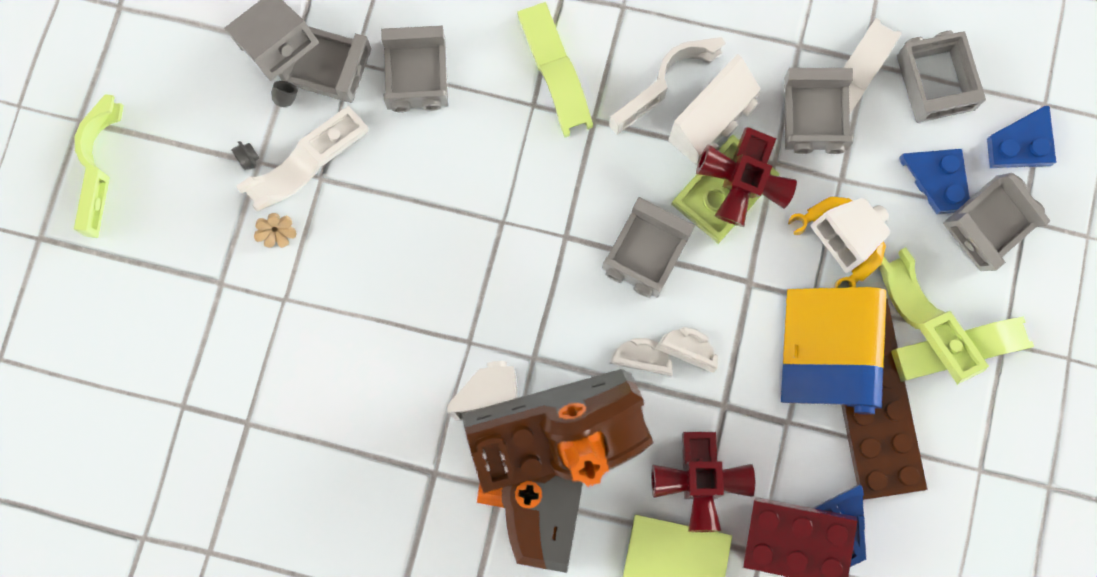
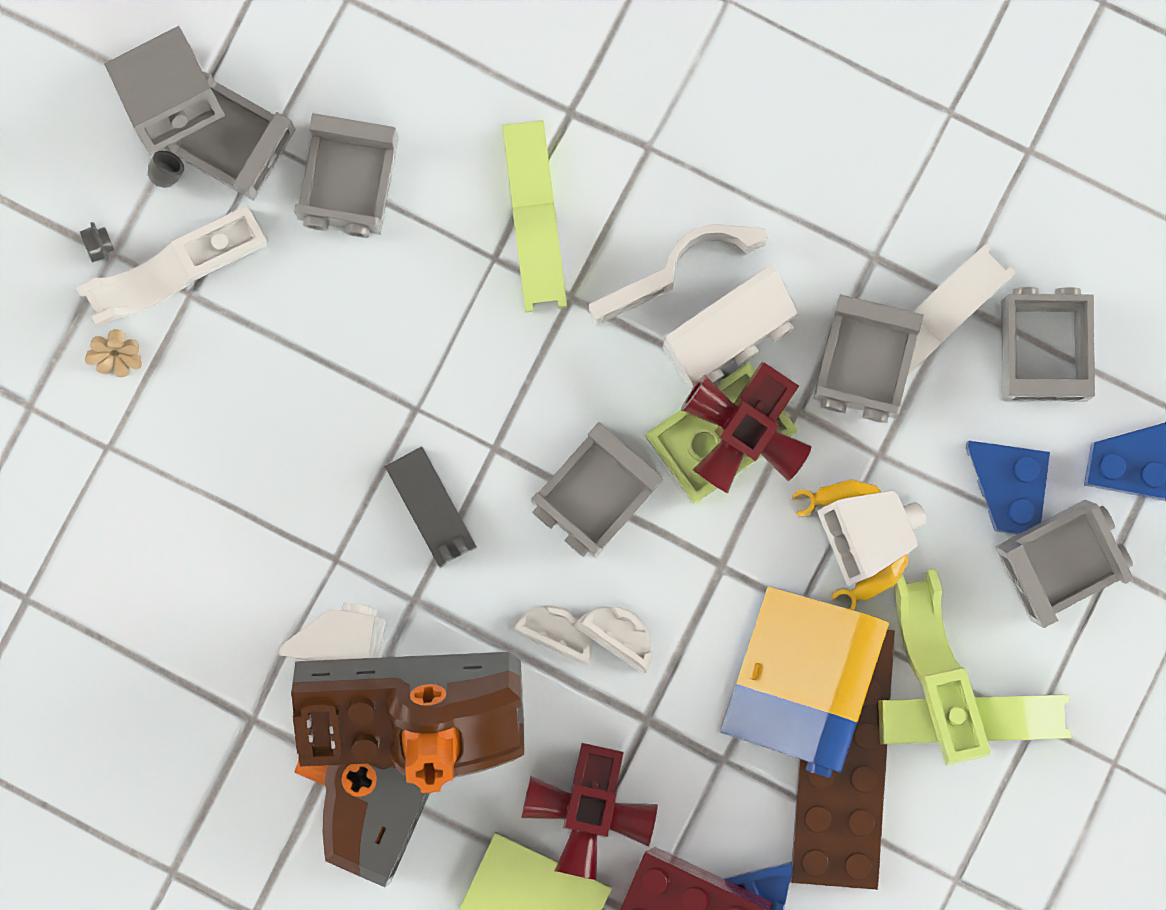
camera: 15 degrees right, 5 degrees up
none -> dark grey hinge [384,446,477,568]

